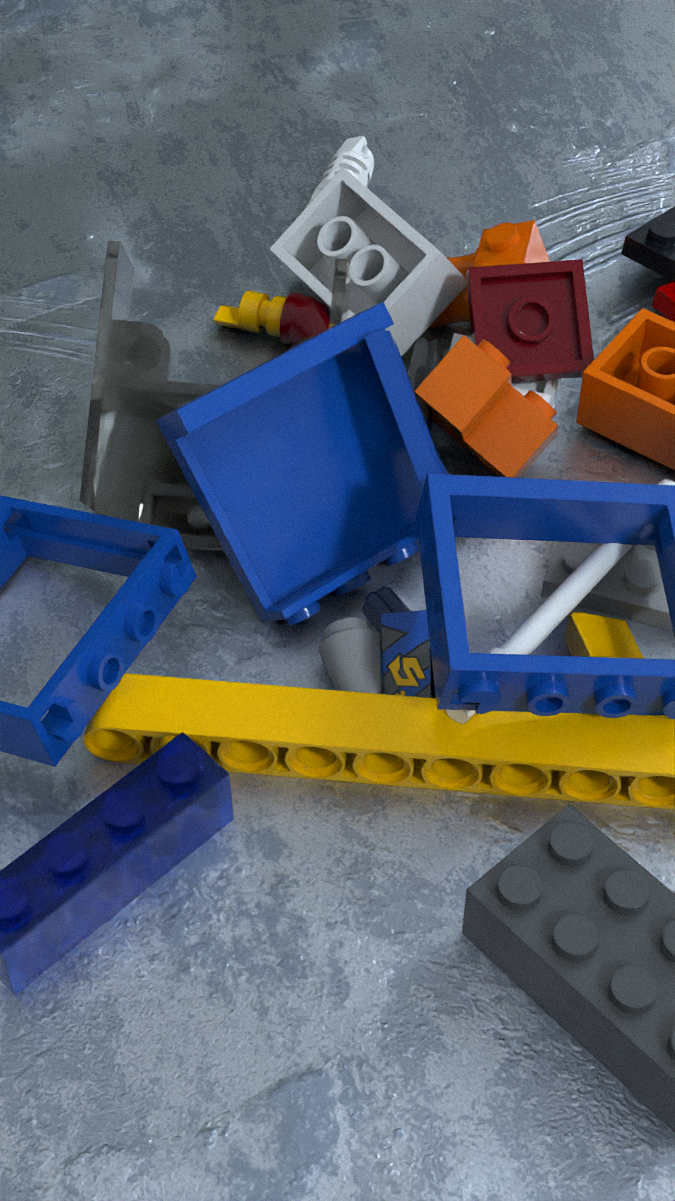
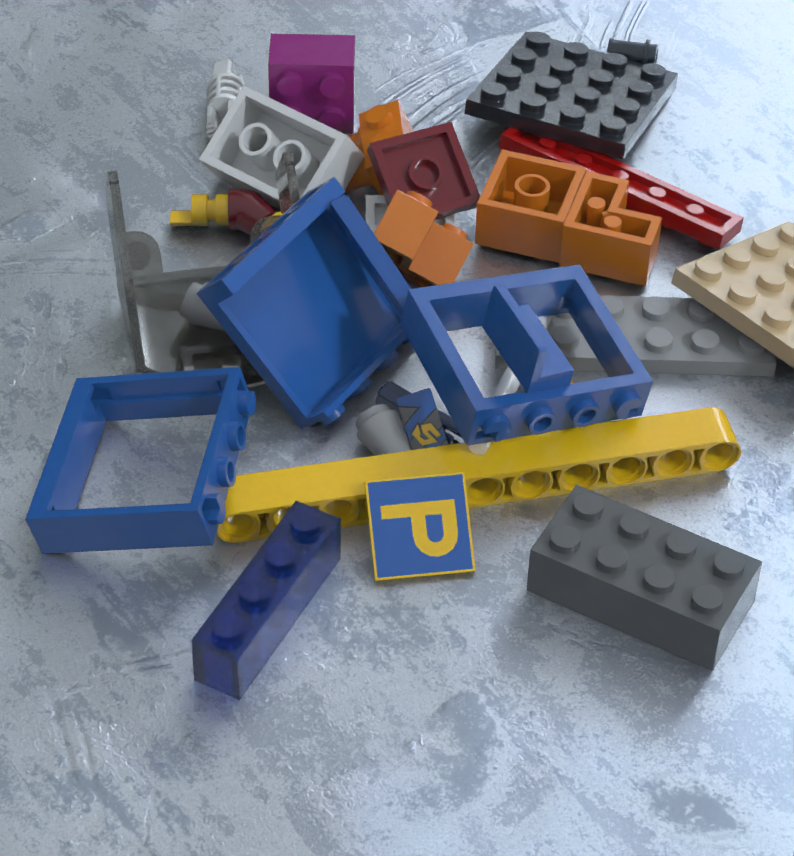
camera: 20 degrees left, 5 degrees down
none -> magenta brick [268,33,355,134]
none -> blue piece [364,471,476,582]
none -> blue panel [482,284,574,394]

